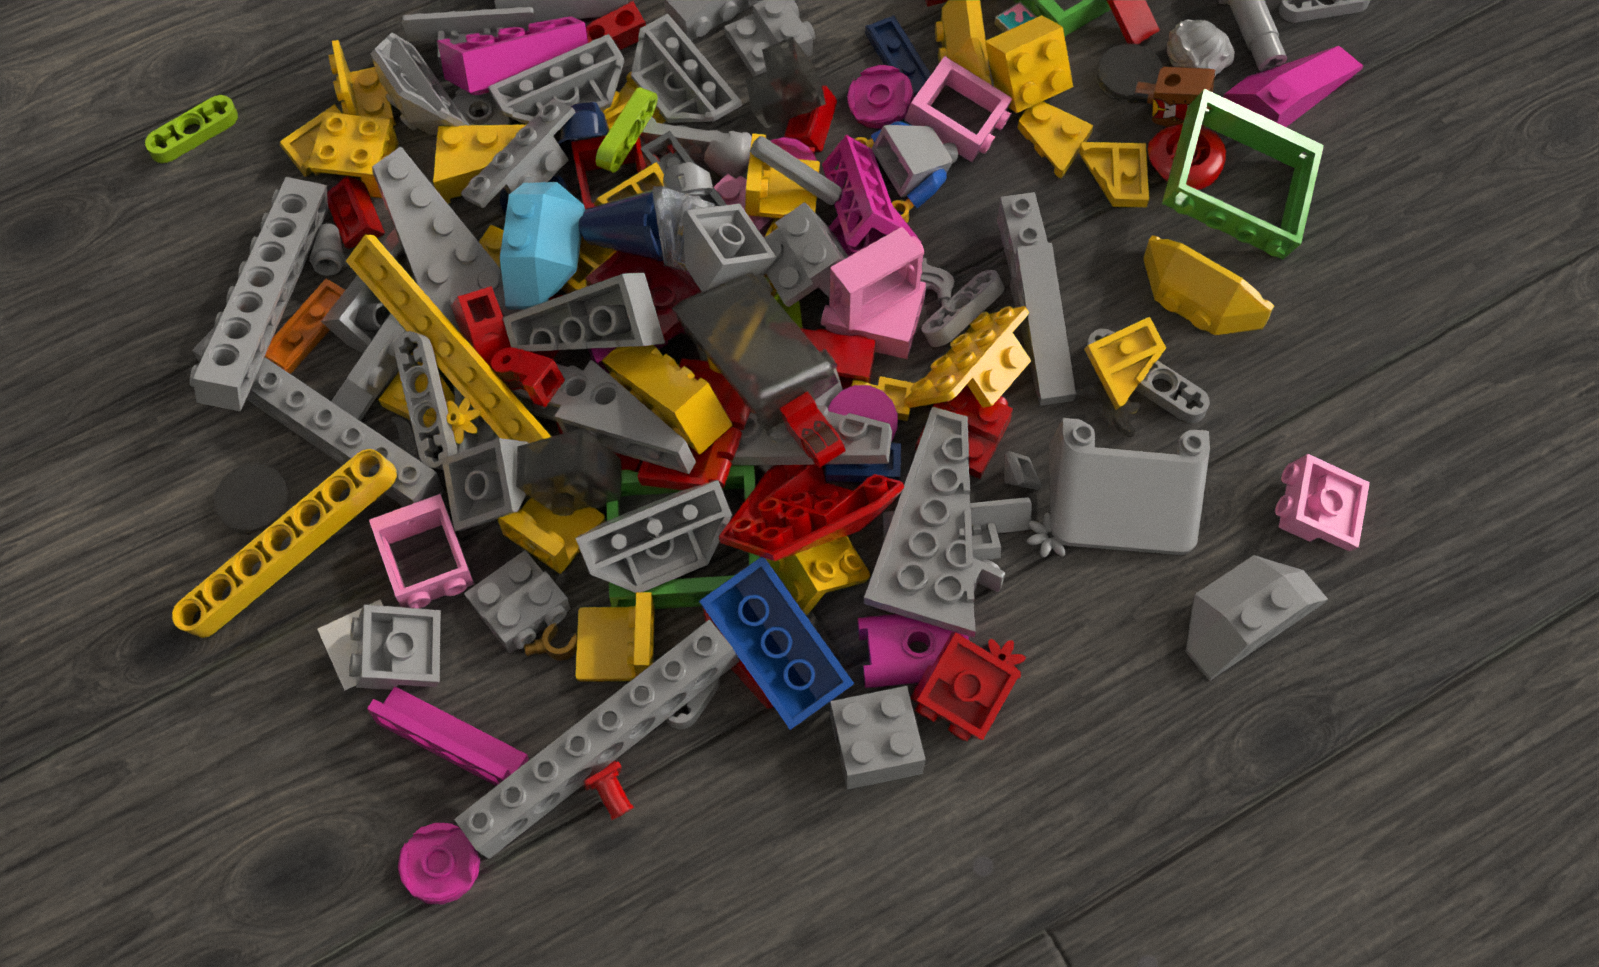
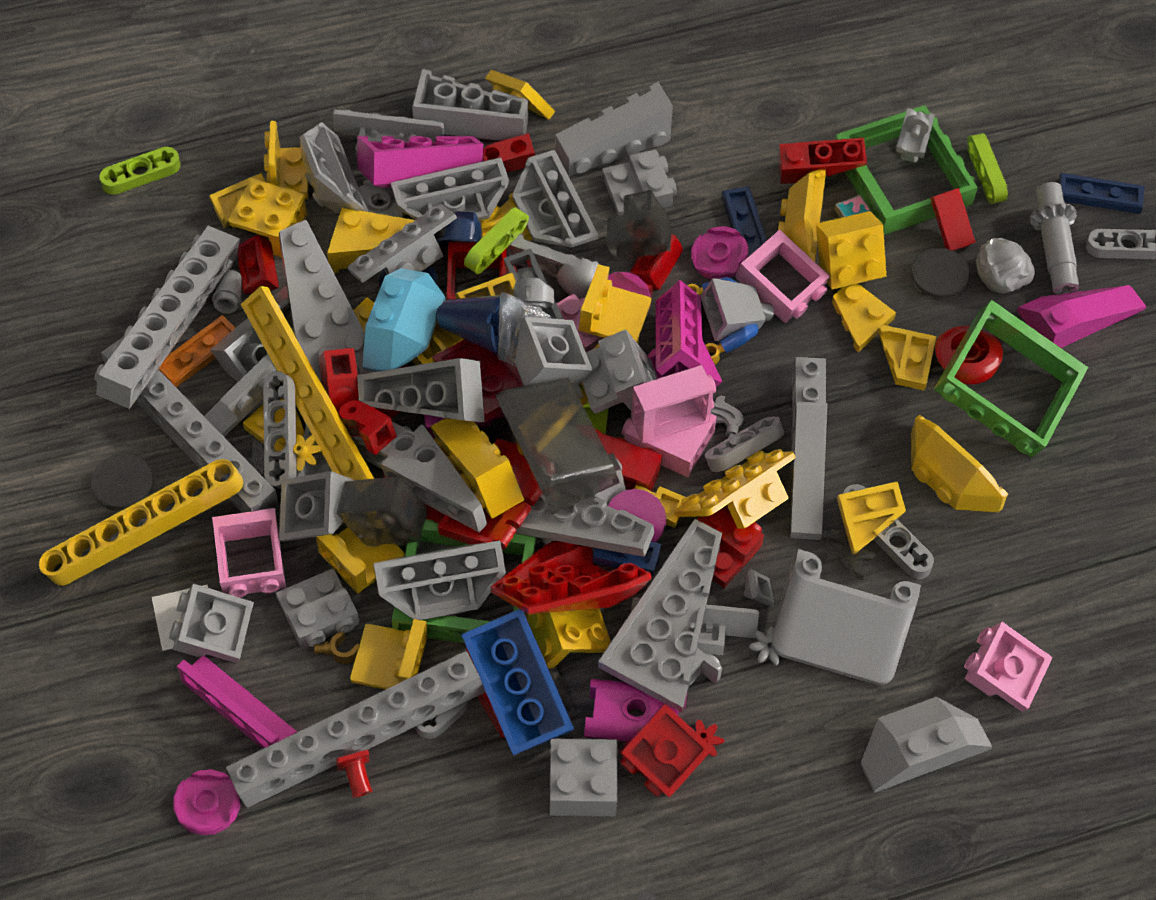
camera: 10 degrees right, 5 degrees down
light grey axle [750,136,842,205] -> none
red leg [779,391,846,468] -> none
dark orange torso [1134,67,1215,127] -> none

